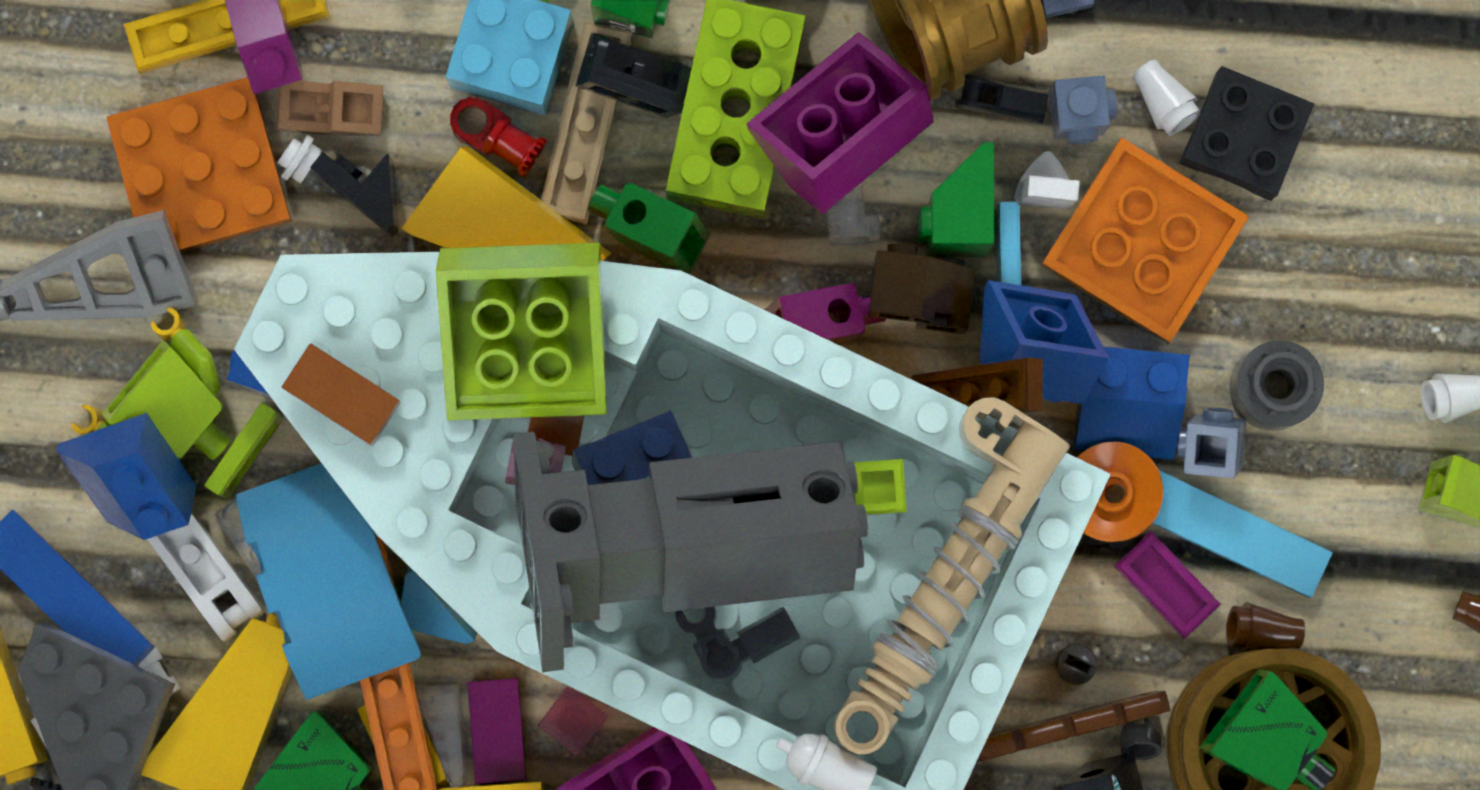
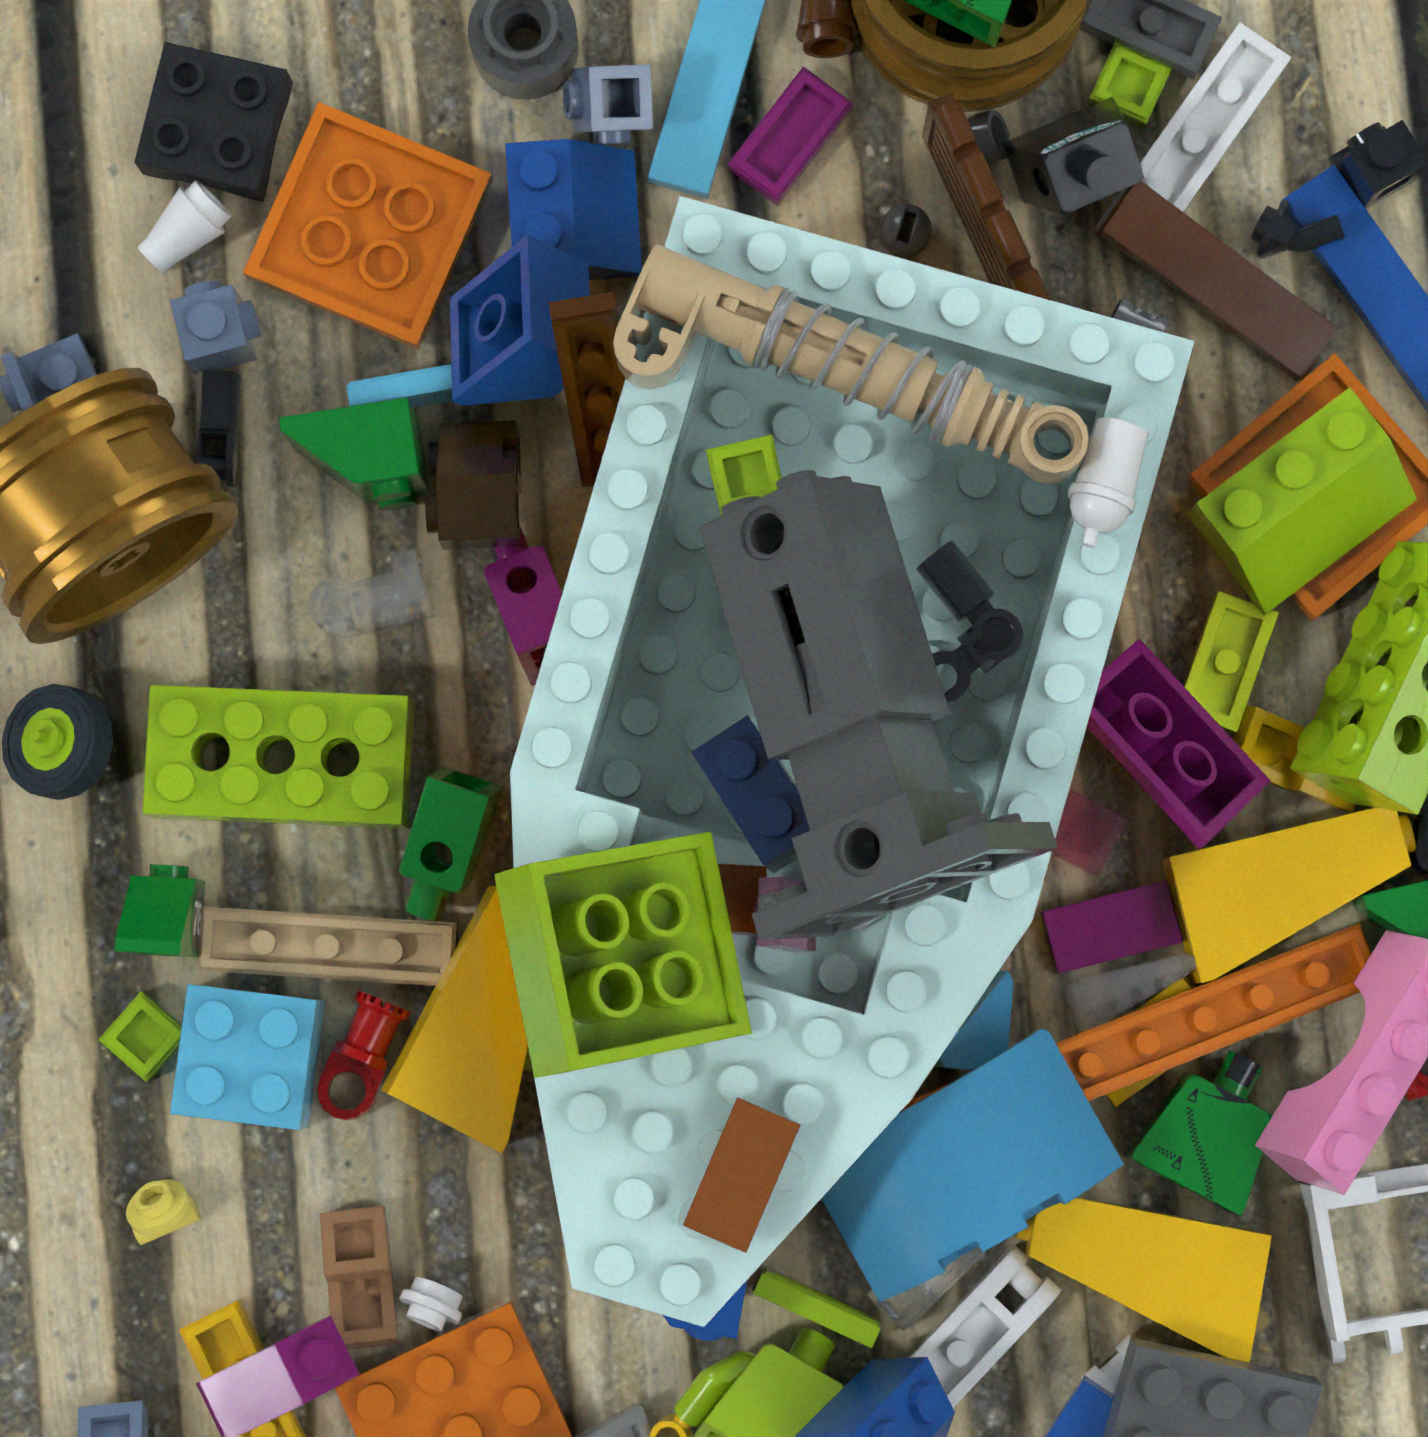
camera: 95 degrees left, 0 degrees up
black slope [310,152,399,238] -> none
black hinge [575,33,692,118] -> none
magenta slope [746,32,934,215] -> none
white tile [1012,151,1079,209] -> none
orange dish [1077,442,1164,543] -> none

